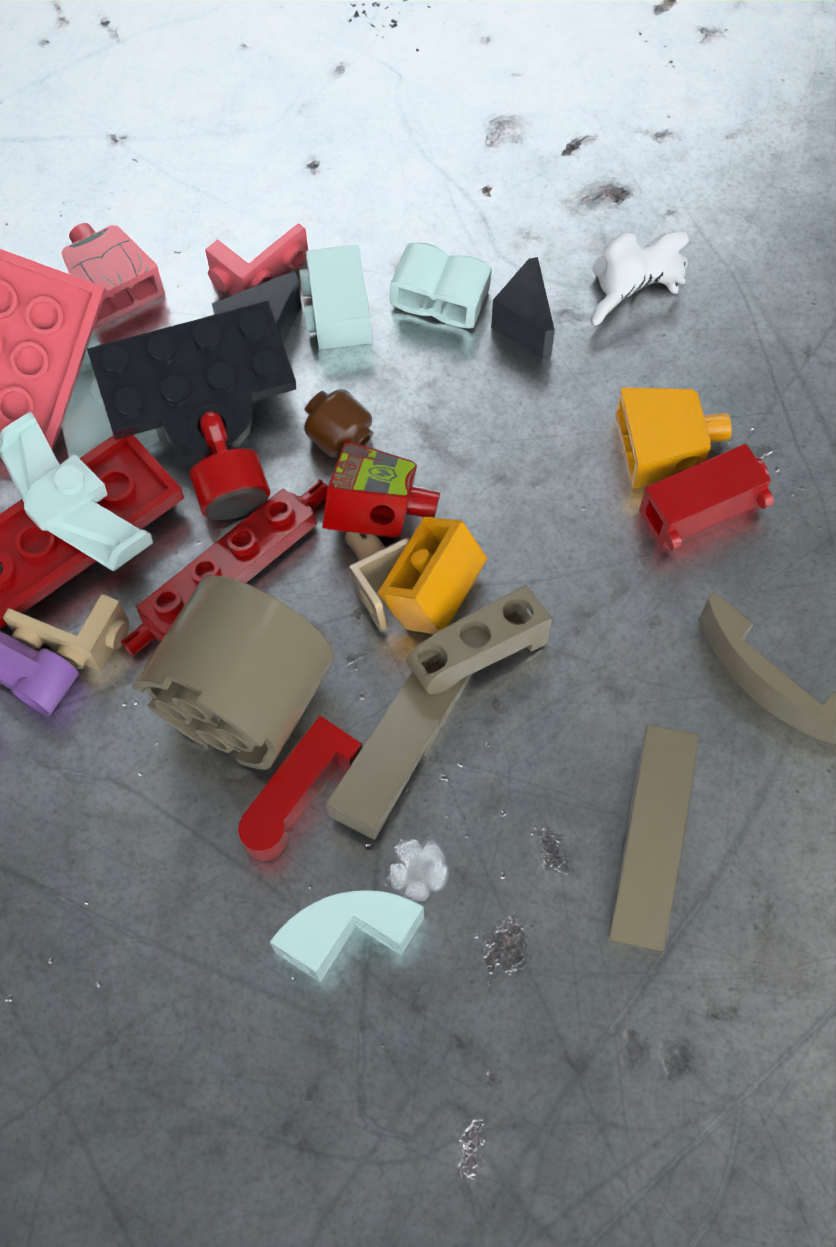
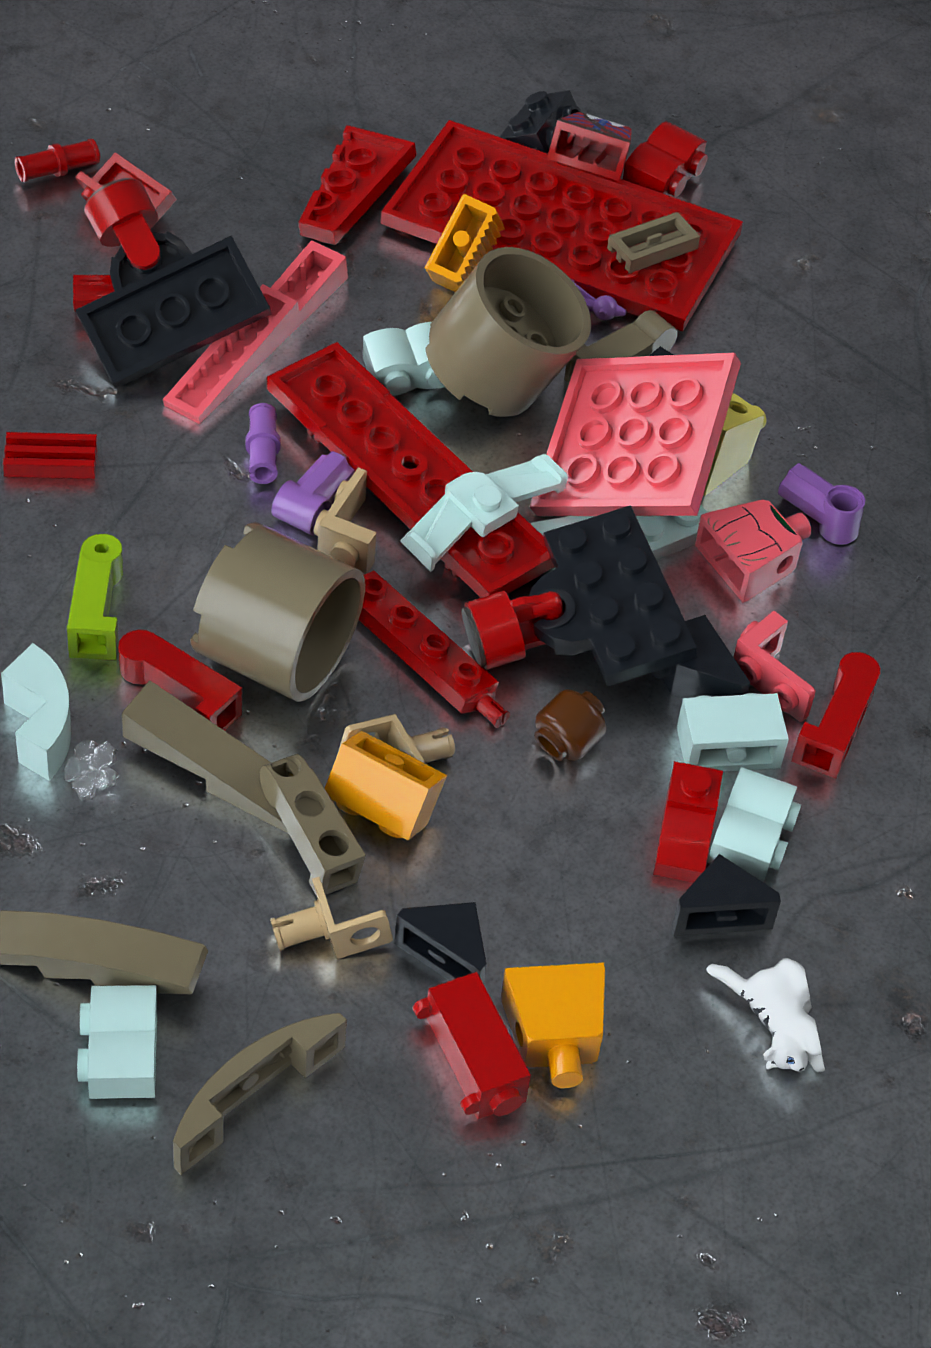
camera: 85 degrees right, 15 degrees down
red torso [322,441,441,537] -> none
none -> lime leg [67,534,123,661]
none -> light aqua brick [77,985,157,1099]
none -> tan bracket [270,876,393,959]
none -> black slope [394,902,487,984]
none -> red arch [653,761,723,883]
none -> medium lavender piece [778,463,865,545]
none -> red leg [791,652,880,779]

